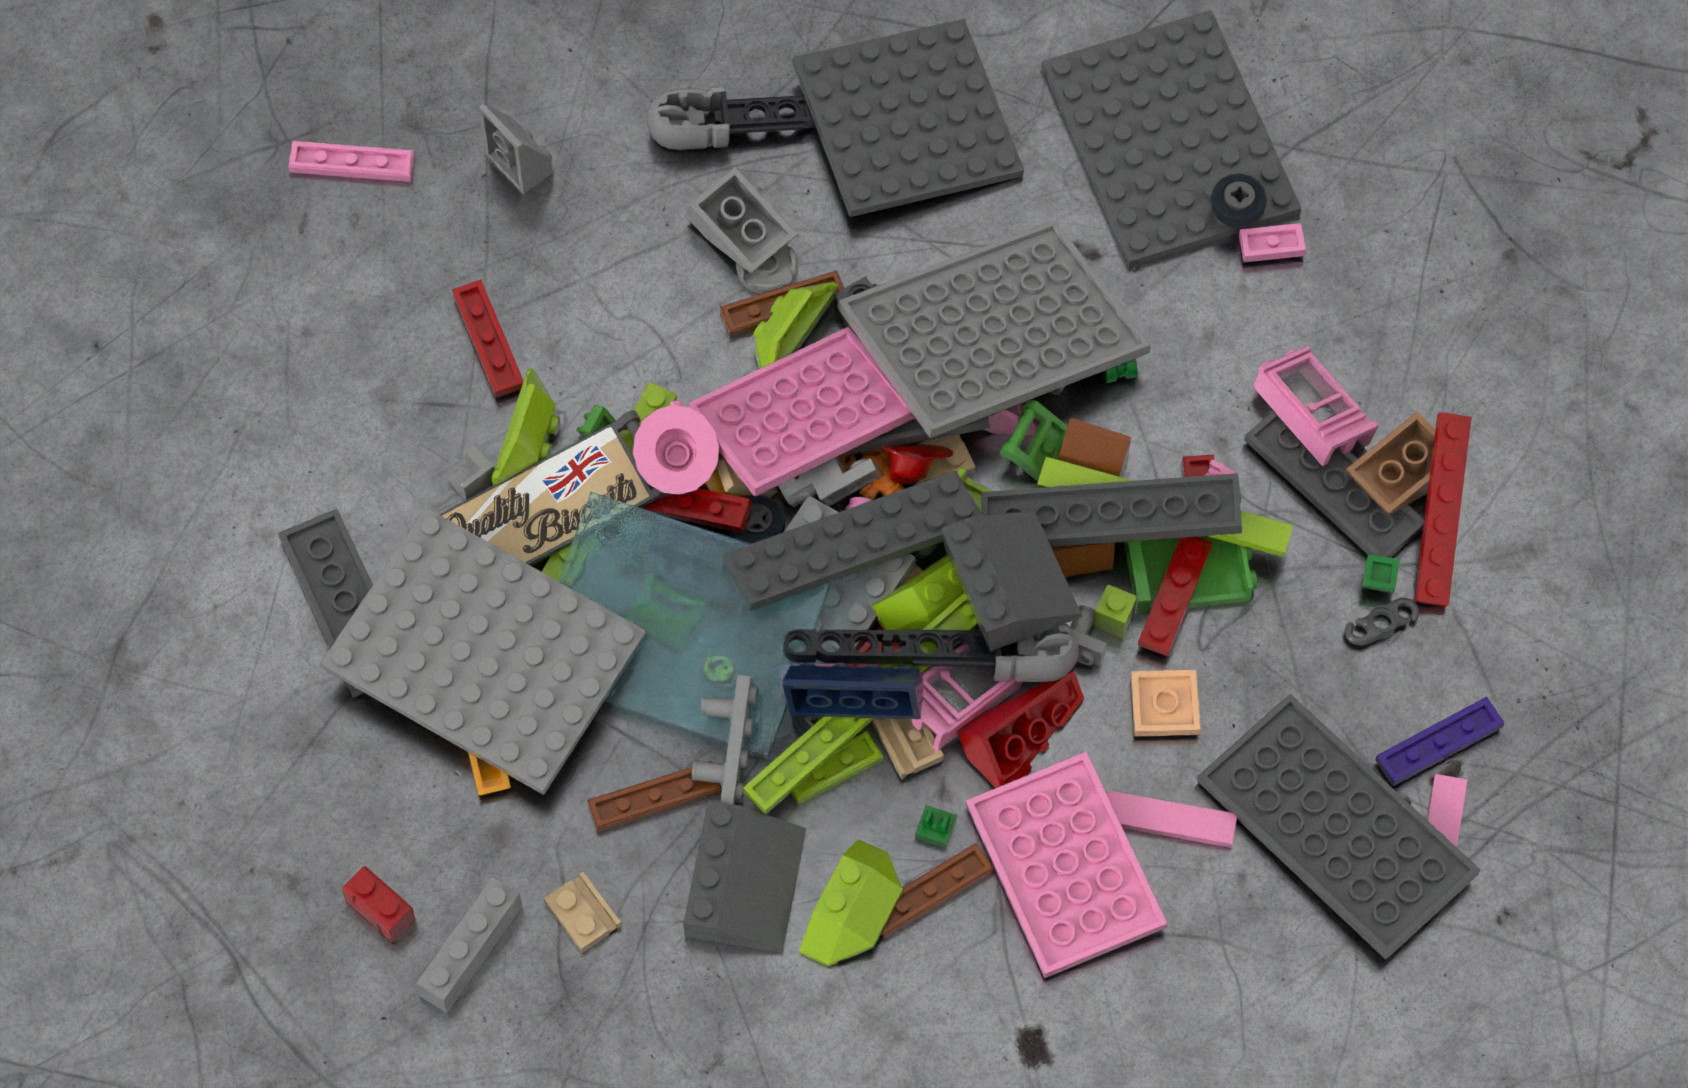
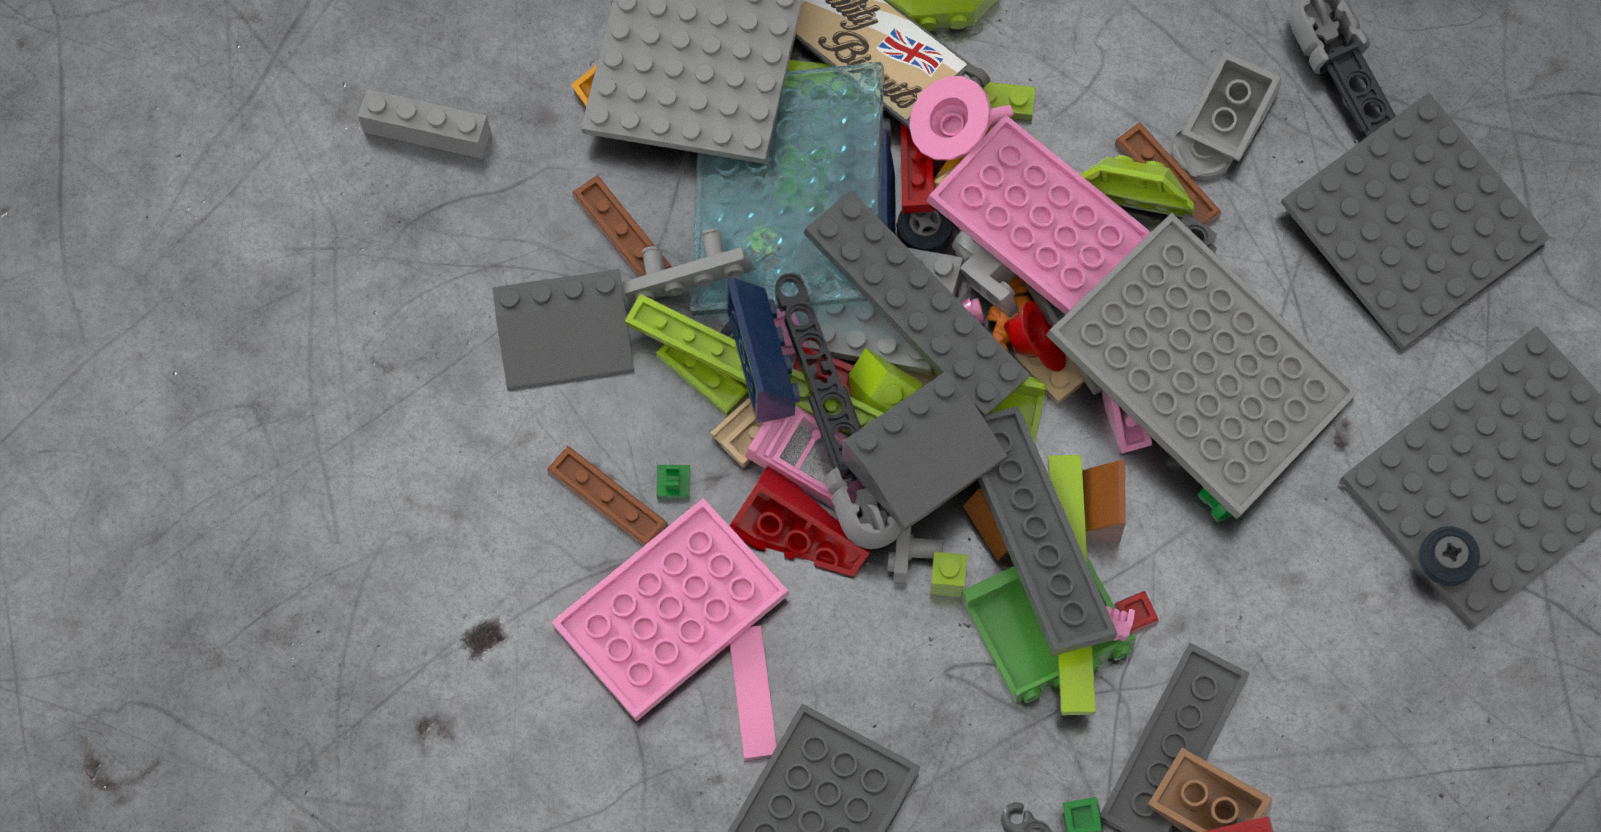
camera: 75 degrees right, 5 degrees up
red brick [342,866,416,943] -> none
tan plate [544,872,622,953] -> none
bright green tile [576,405,616,438] -> none
lime wedge [799,839,903,967] -> none
bright green plate [1000,399,1068,481] -> none
light nougat plate [1131,670,1200,736] -> none
red plate [1138,536,1213,656] -> none
bright pink plate [1239,223,1306,262] -> none
bright pink door [1253,346,1379,467] -> none

